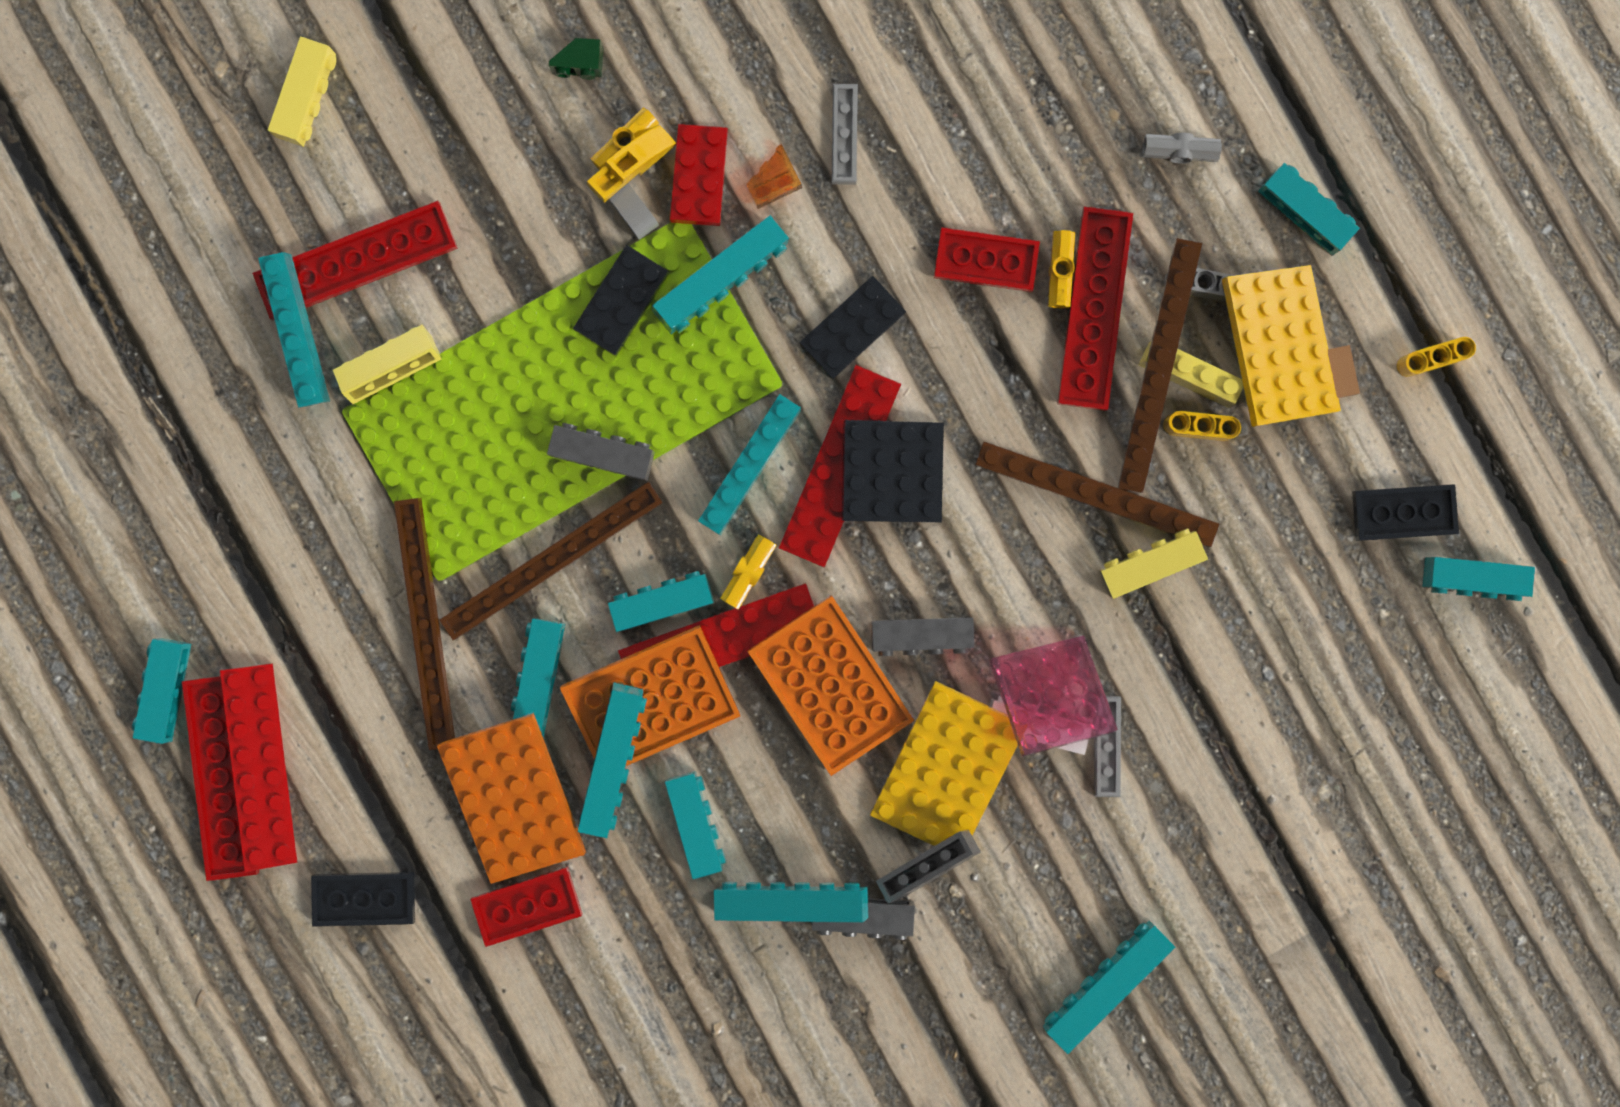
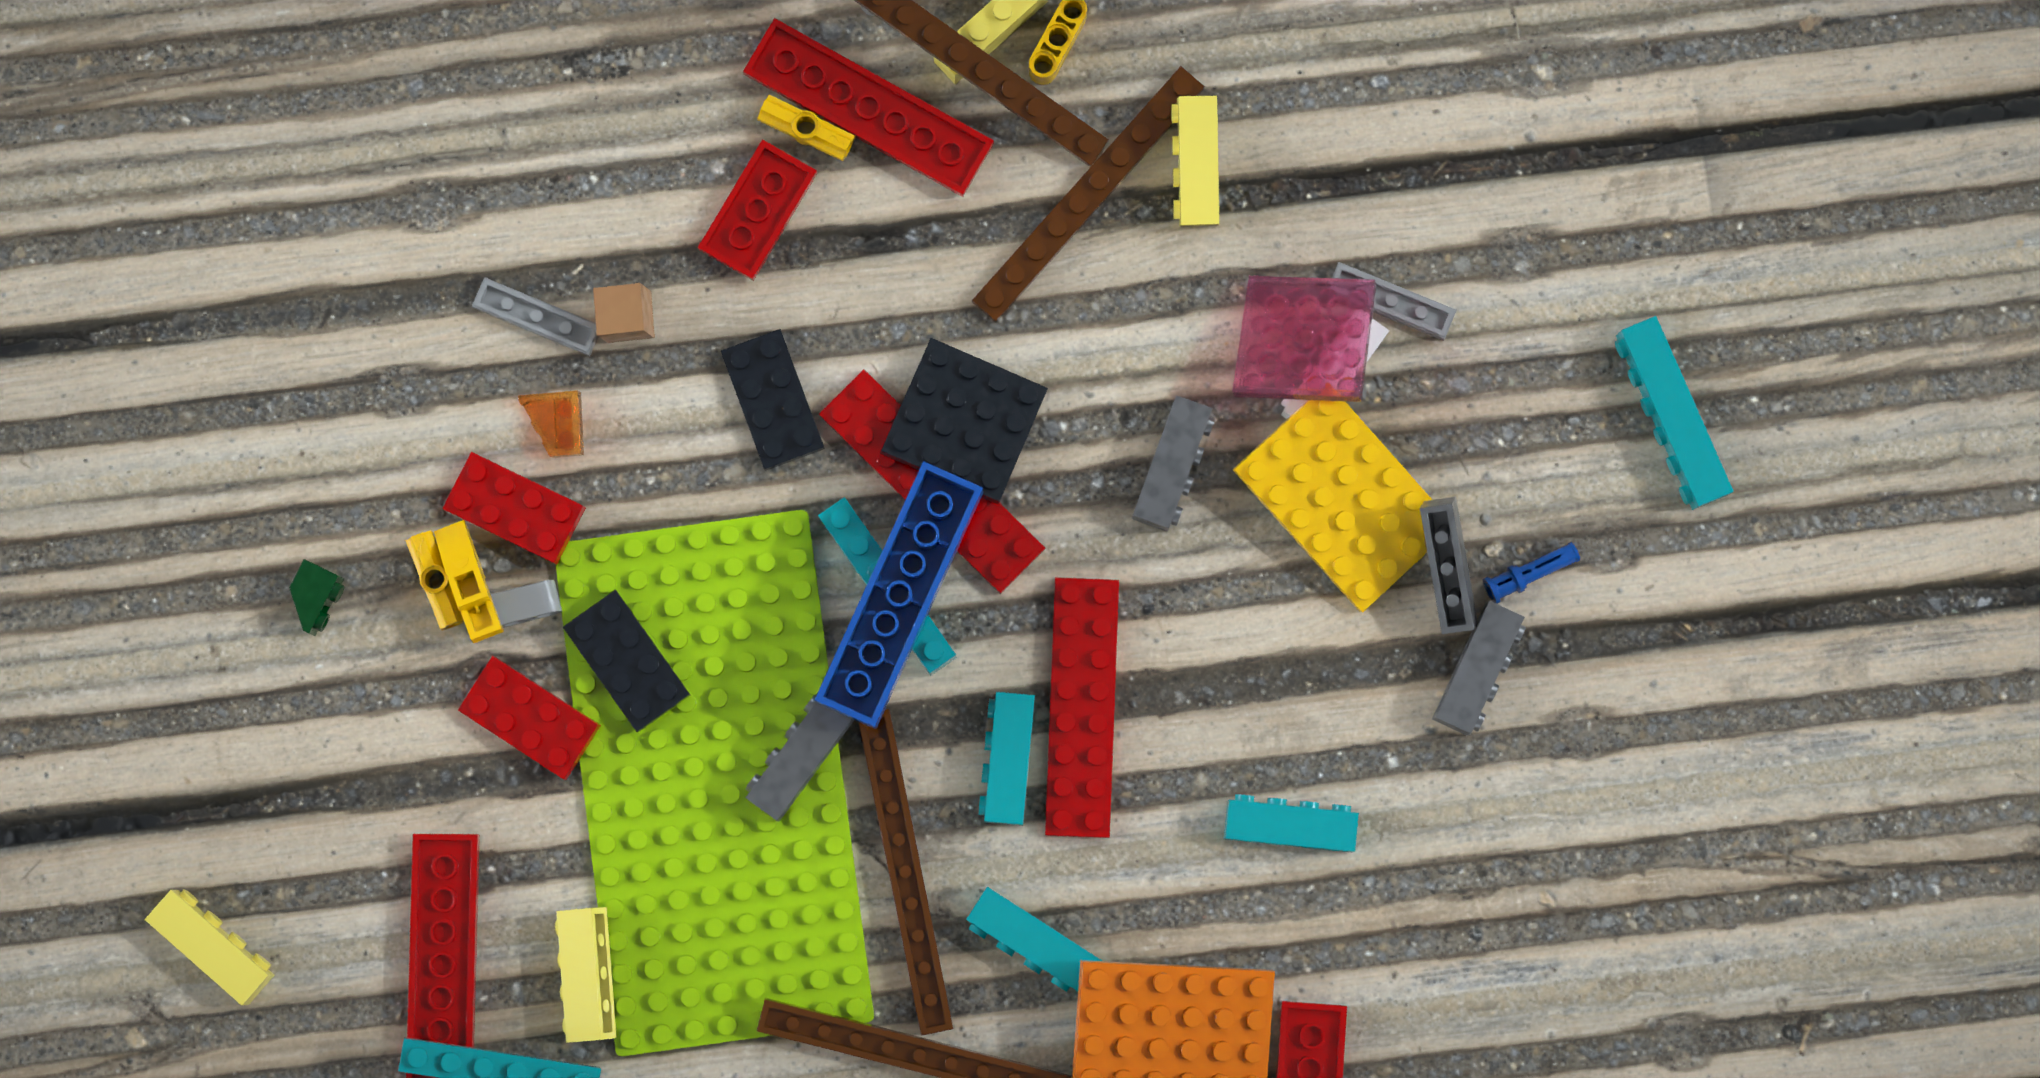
camera: 70 degrees left, 5 degrees down
orange plate [560,625,741,767] -> none
teal brick [577,683,647,838] -> none
teal brick [652,215,789,334] -> none
teal brick [714,882,868,923] -> none
yellow piece [720,534,777,609] -> none
orange plate [748,595,915,776] -> none
none -> red plate [458,656,601,780]
none -> medium nougat head [593,283,655,343]
none -> blue brick [815,461,983,729]
none -> blue pin [1483,542,1580,604]

